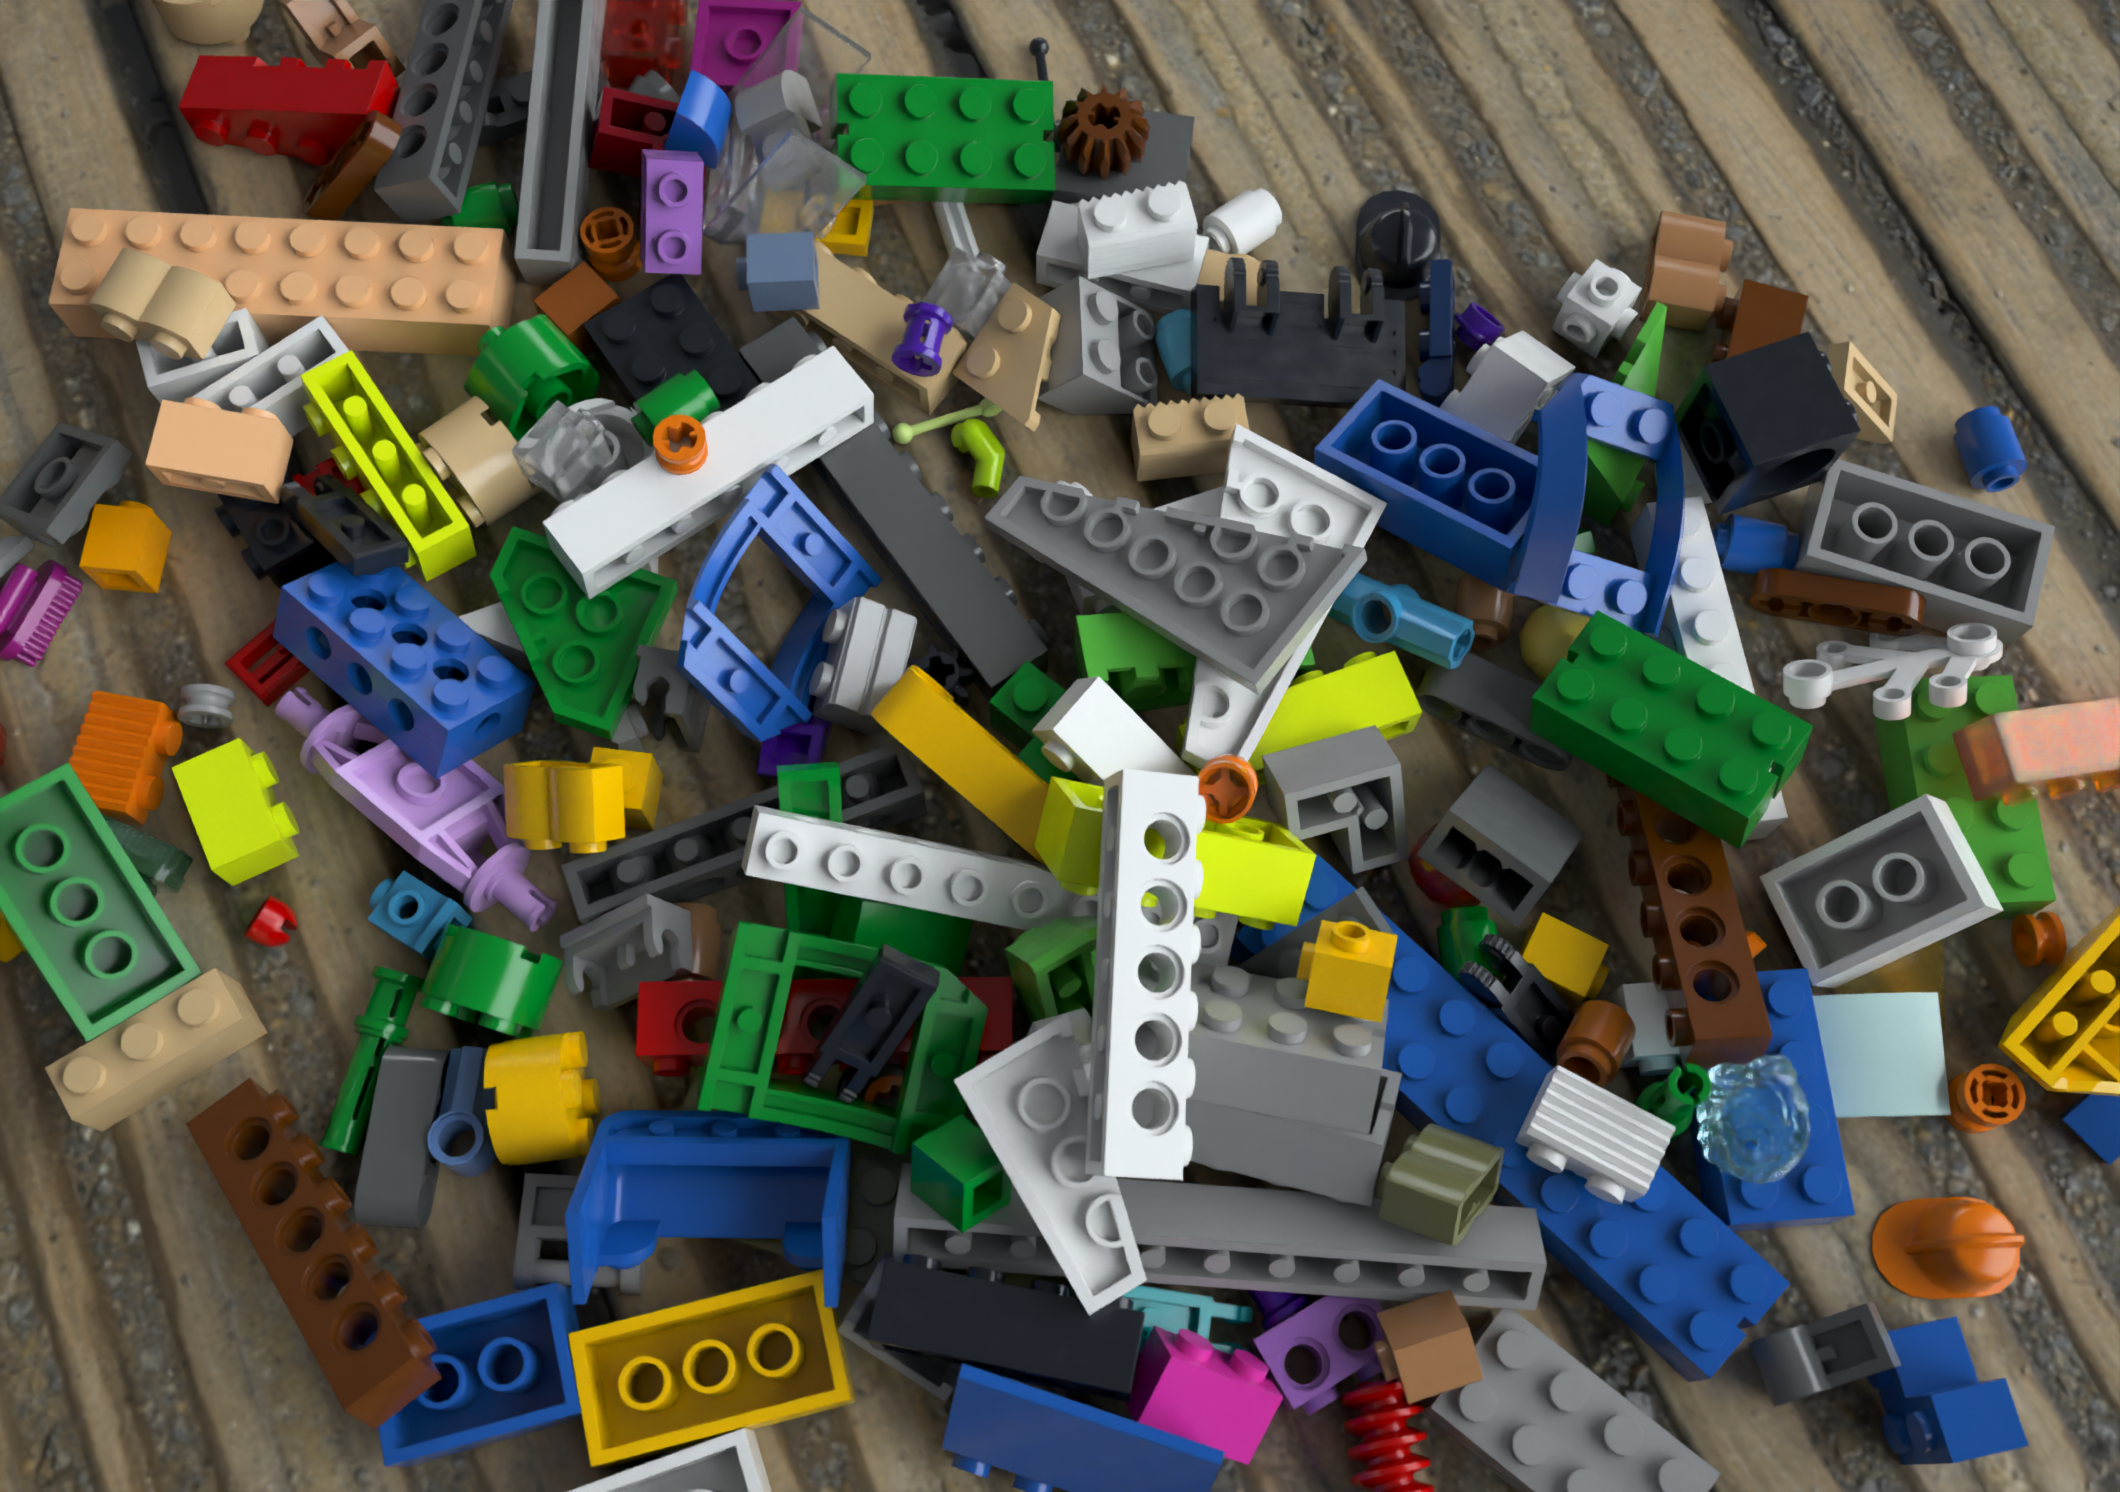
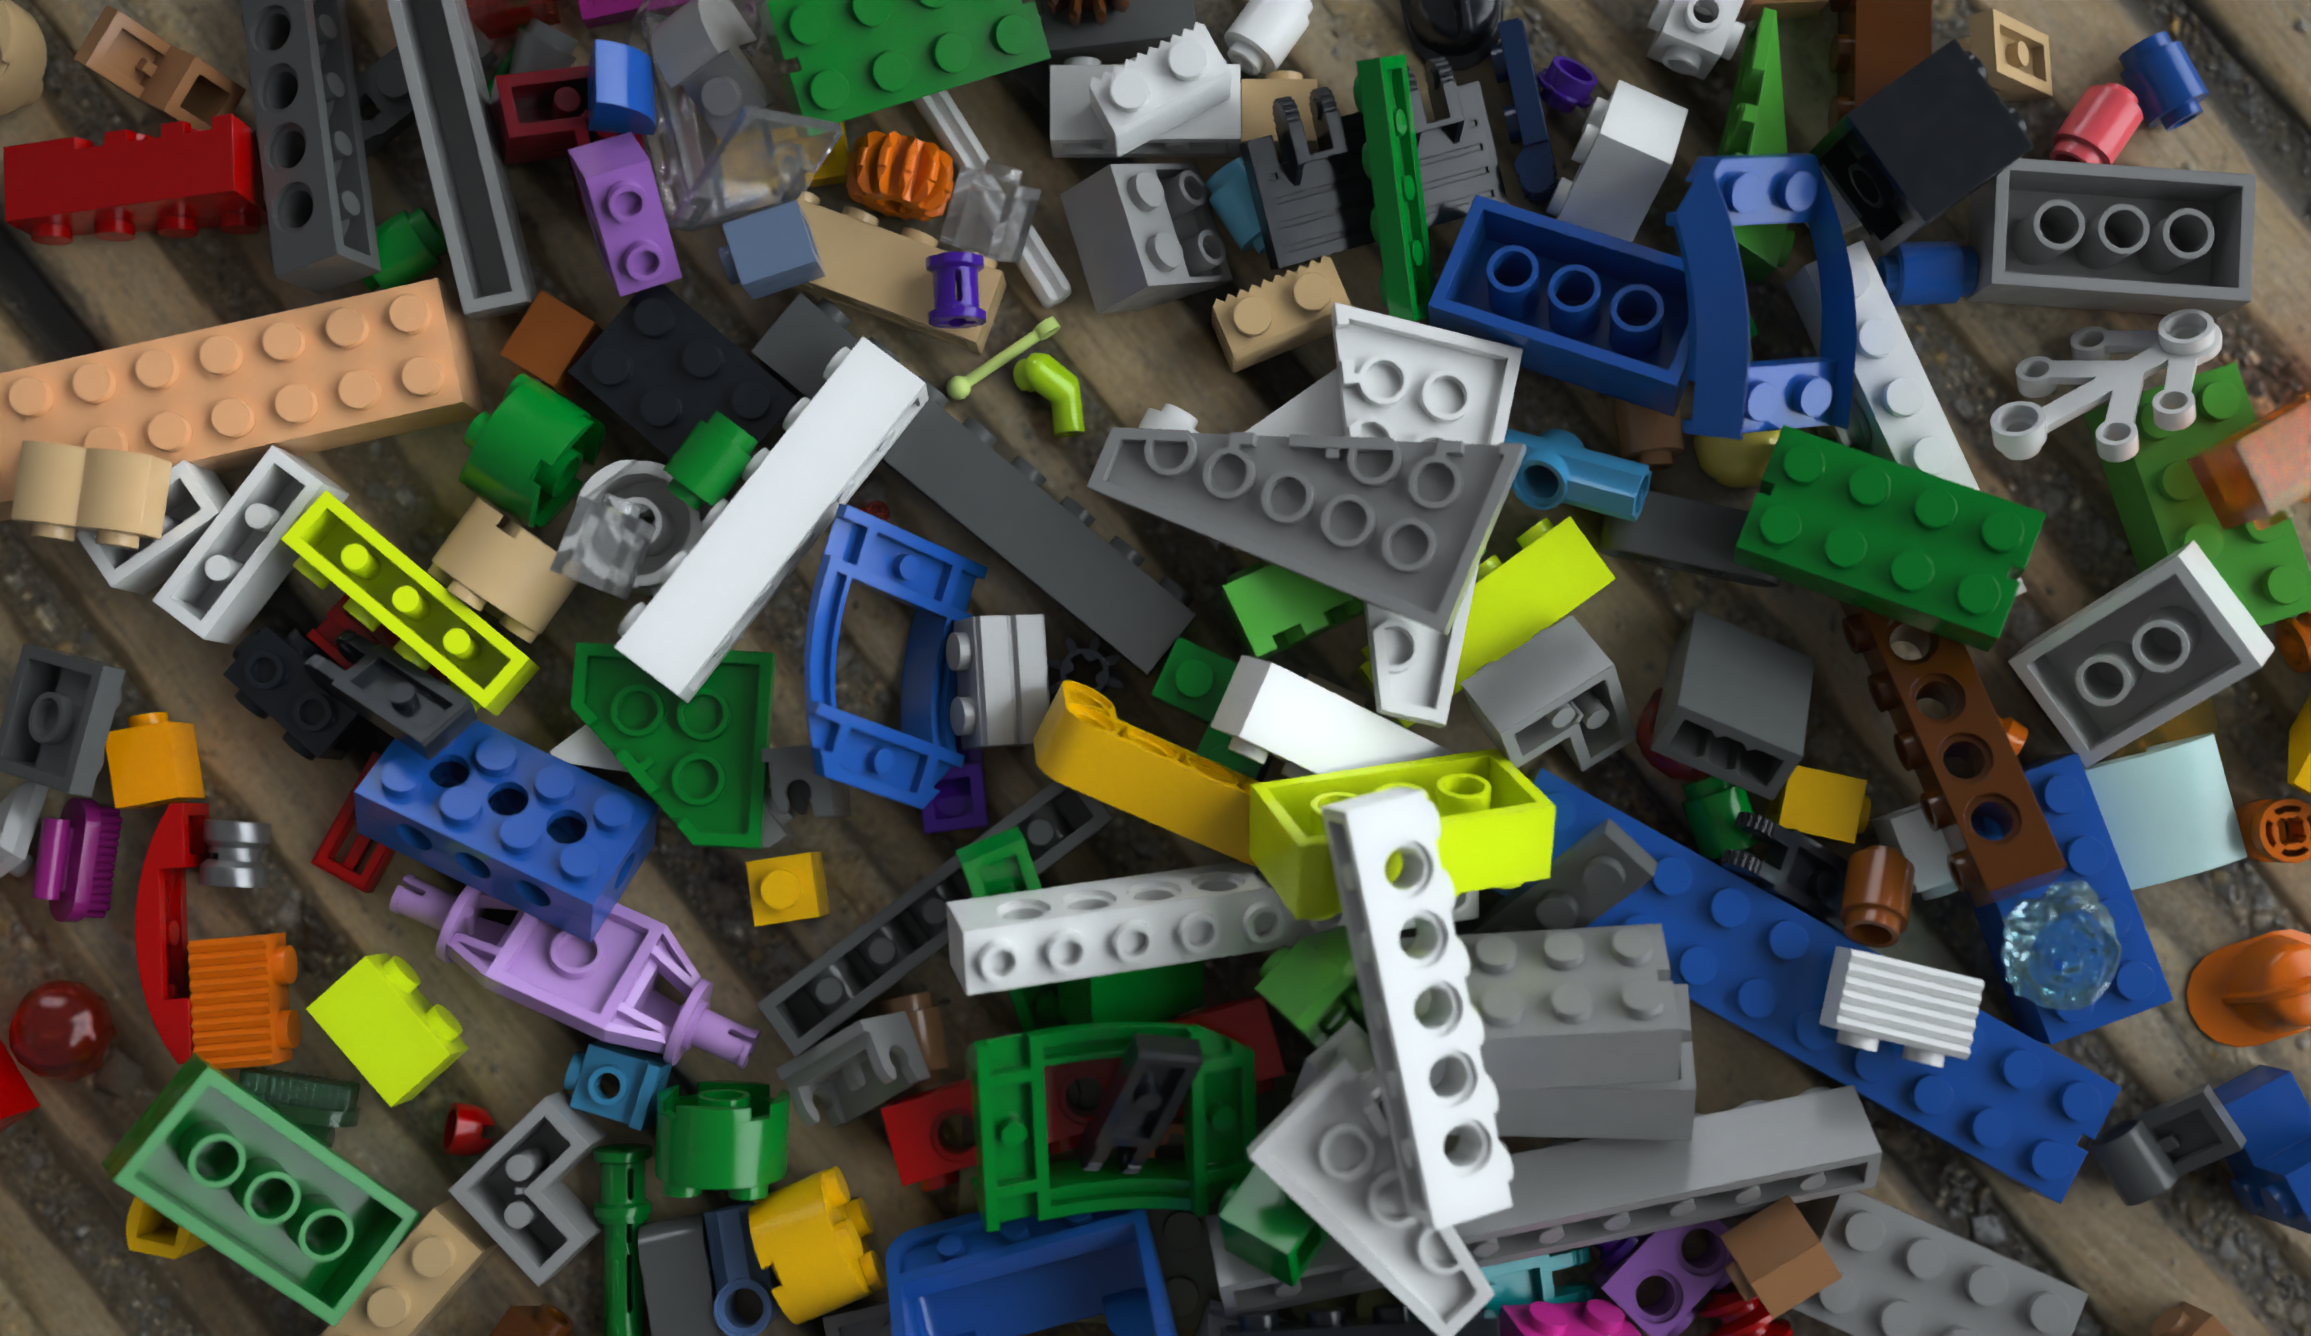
camera: 10 degrees left, 15 degrees up
light nougat brick [145,397,294,504] -> none
light grey bush [177,684,236,728] -> none
reddish brown beam [301,109,402,221] -> none
yellow brick [503,760,625,853] -> none
orange wheel [580,207,642,282] -> none
orange bush [652,414,708,475] -> none
tan wing [952,282,1062,431] -> none
orange wheel [1197,754,1258,824] -> none
yellow brick [1297,920,1398,1023] -> none
olive brick [1375,1123,1505,1246] -> none
green pin [1632,1063,1712,1144] -> none
reddish brown beam [1750,568,1926,636] -> none
none -> red slope [135,803,211,1064]
none -> flat silver wheel [198,820,271,888]
none -> light grey brick [448,1089,608,1287]
none -> orange gear [845,131,954,222]
none -> green plate [1353,54,1435,322]
none -> coral brick [2050,83,2143,165]

